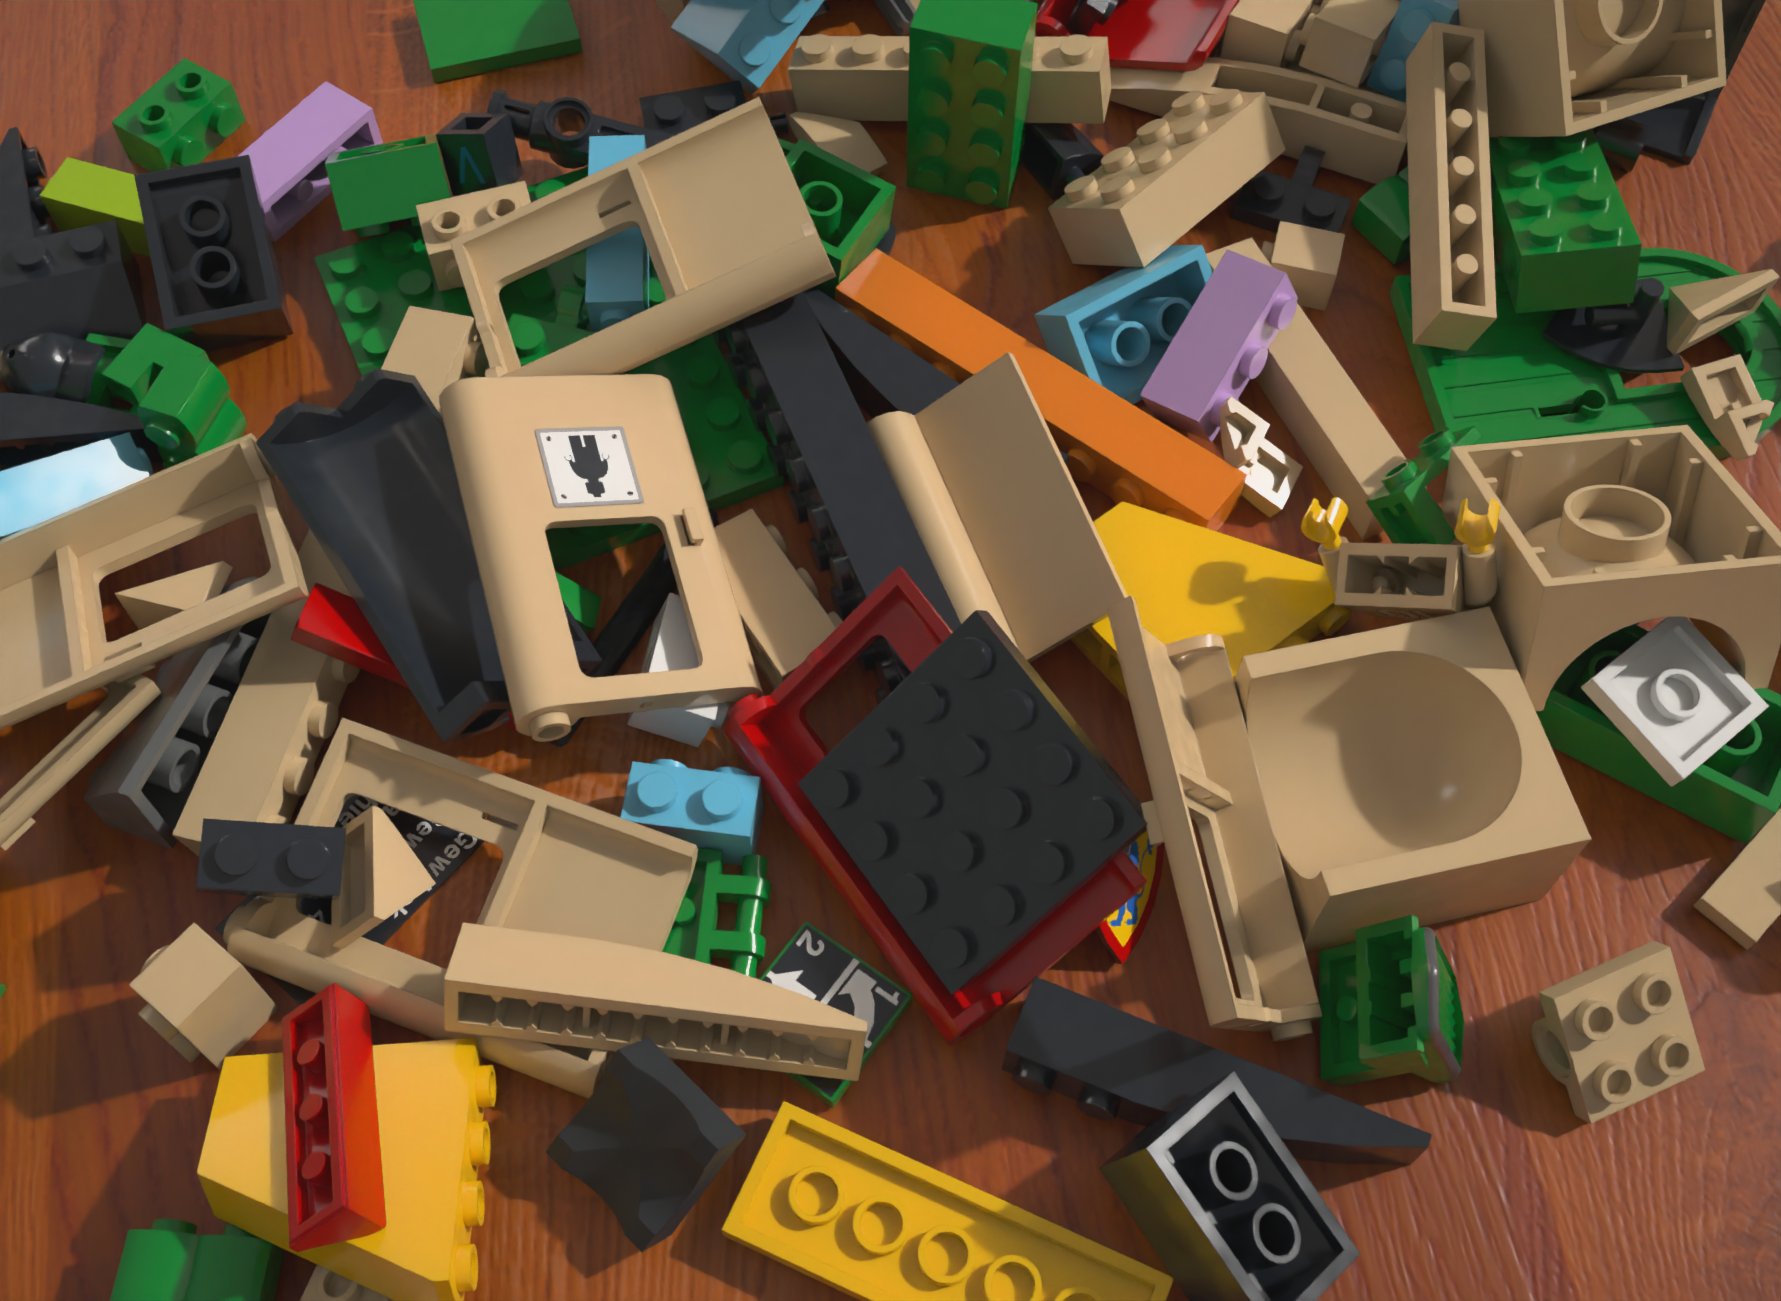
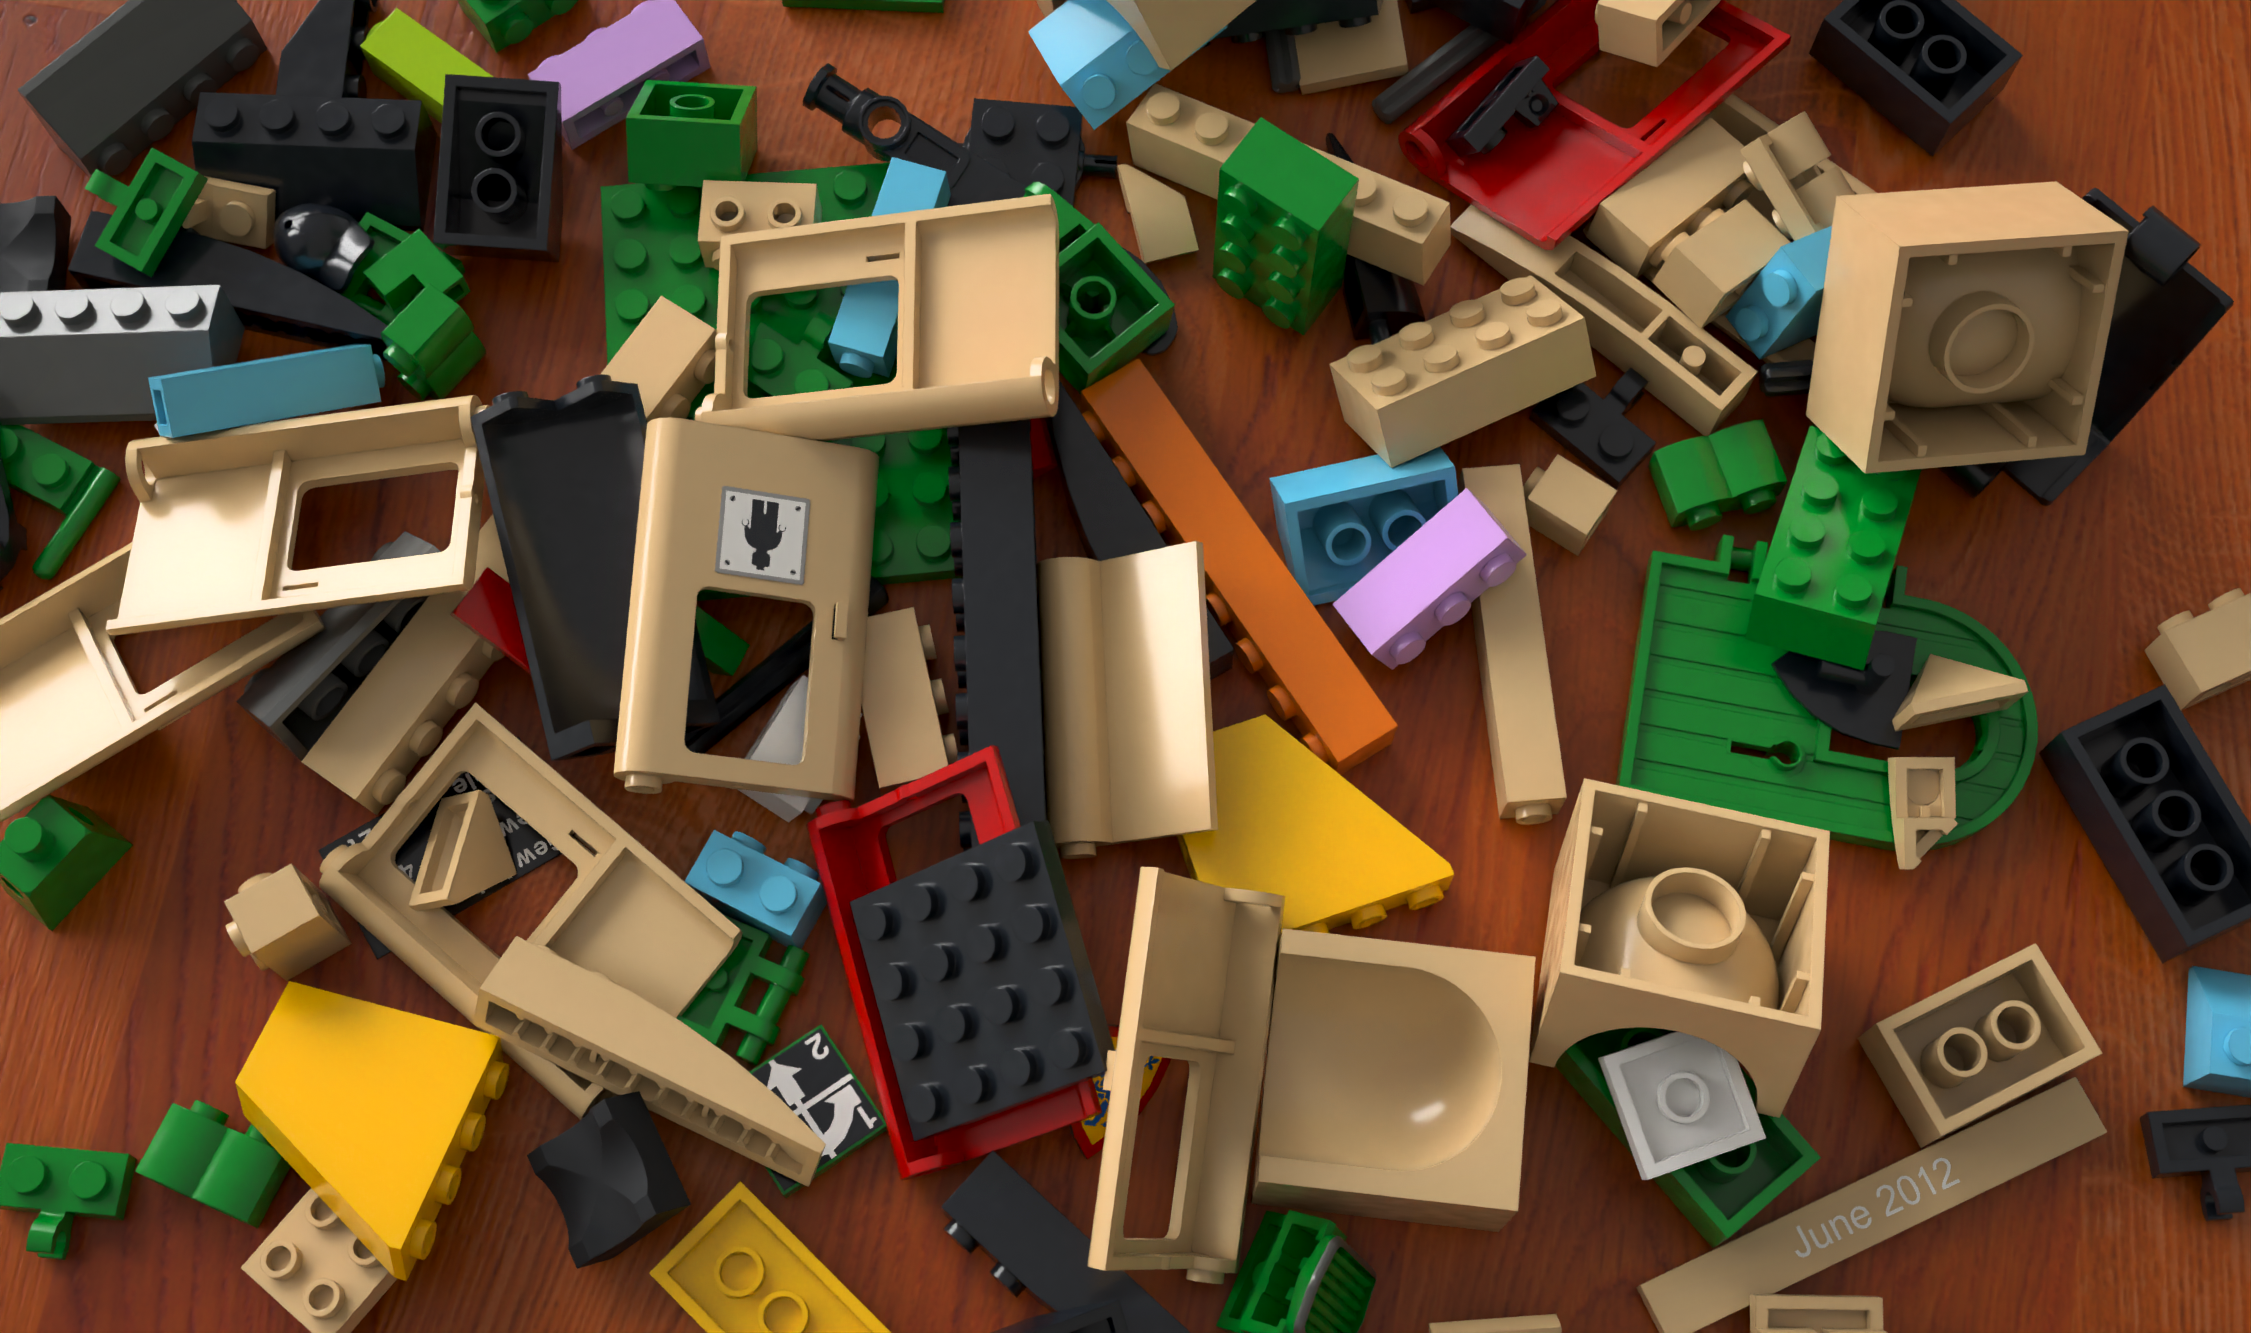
camera: 20 degrees right, 10 degrees up
tan slope [114,561,233,630] -> none
black brick [196,818,346,900] -> none
red slope [282,983,386,1252] -> none
black brick [436,113,524,196] -> none
tan slope [1219,396,1303,518] -> none
tan torso [1301,497,1501,621] -> none
green bracket [1366,425,1481,545] -> none
tan brick [1405,21,1497,351] -> none

